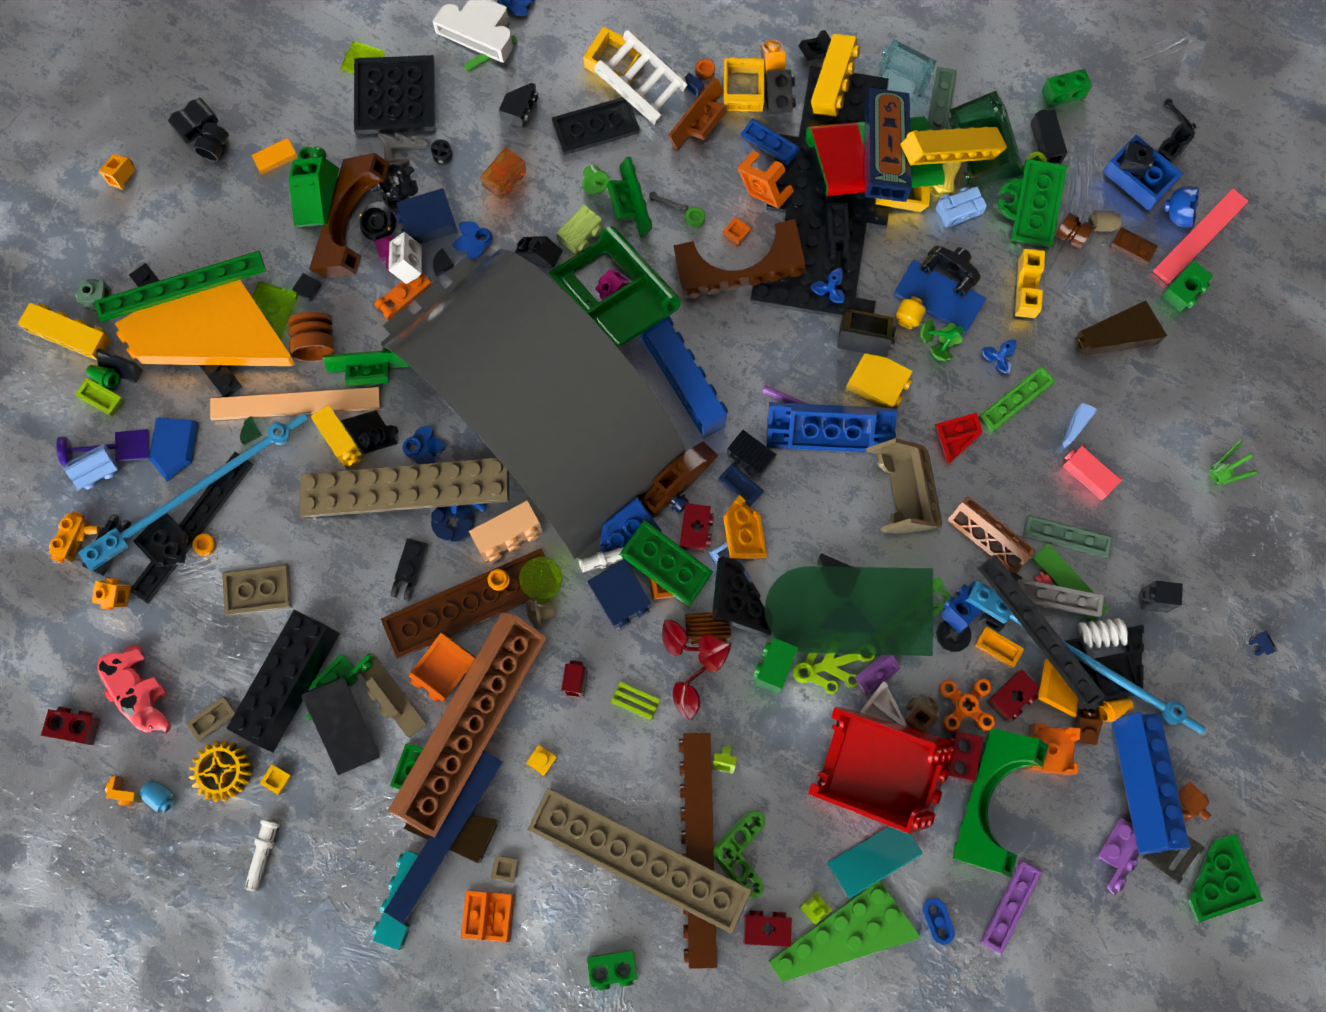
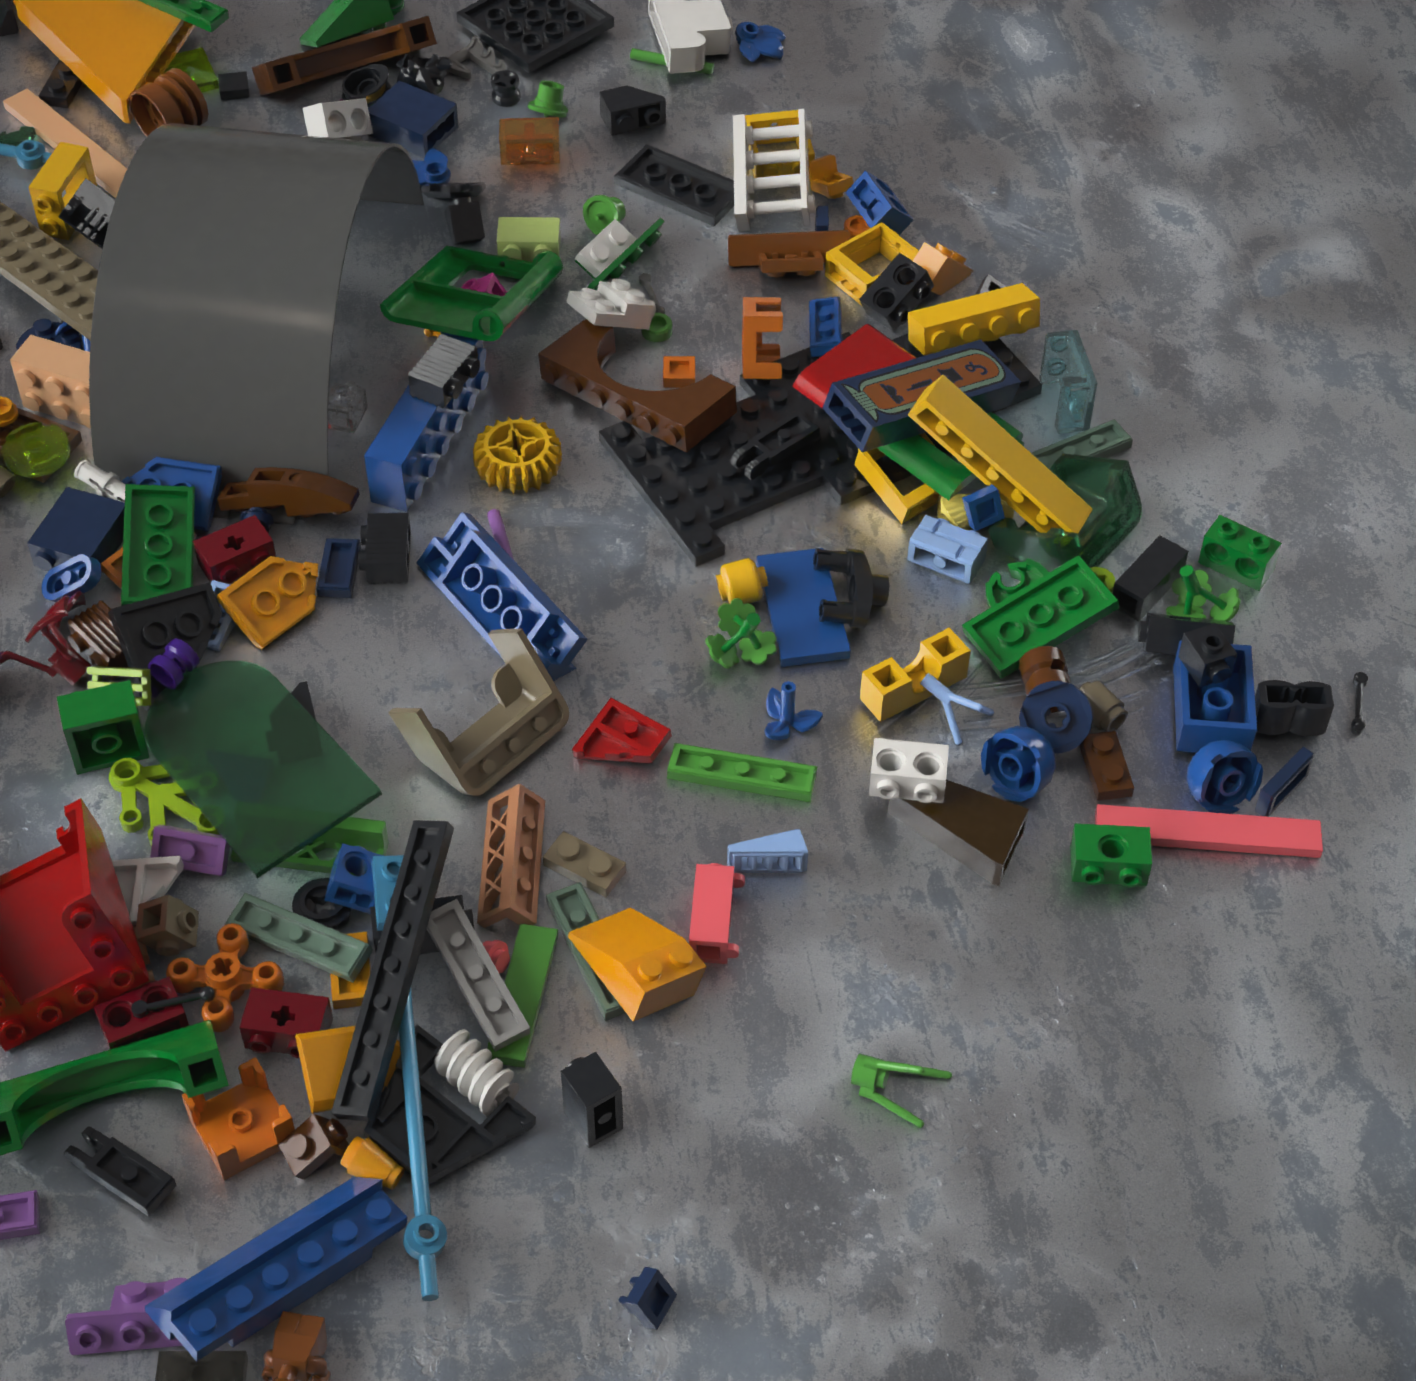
camera: 50 degrees right, 25 degrees down
blue plant [811,268,845,303] -> none
black window [837,308,896,358] -> none
yellow brick [846,353,913,408] -> none
none -> blue plate [42,554,102,603]
none -> black hinge [64,1126,177,1216]
none -> lime tile [87,666,151,706]
none -> black hinge [131,986,216,1018]
none -> dark purple wheel [148,638,200,689]
none -> sand green tile [225,893,373,983]
none -> brick [408,334,480,409]
none -> black tile [421,182,486,198]
none -> yellow gear [473,415,562,494]
none -> bright green piece [528,81,568,118]
none -> dark tan plate [543,831,626,898]
none -> white plate [566,279,656,330]
none -> light orange slope [568,907,707,1022]
none -> white plate [575,219,637,278]
none -> light orange bracket [808,154,854,199]
none -> blue brick [845,170,913,236]
none -> white brick [869,738,949,803]
none -> light blue plant [920,673,994,745]
none -> blue tile [962,484,1005,532]
none -> blue cylinder [981,726,1056,802]
none -> dark blue plate [1019,681,1093,754]
none -> black brick [1138,613,1235,655]
none -> bright green plant [1166,565,1241,621]
none -> dark blue tile [1255,747,1314,817]

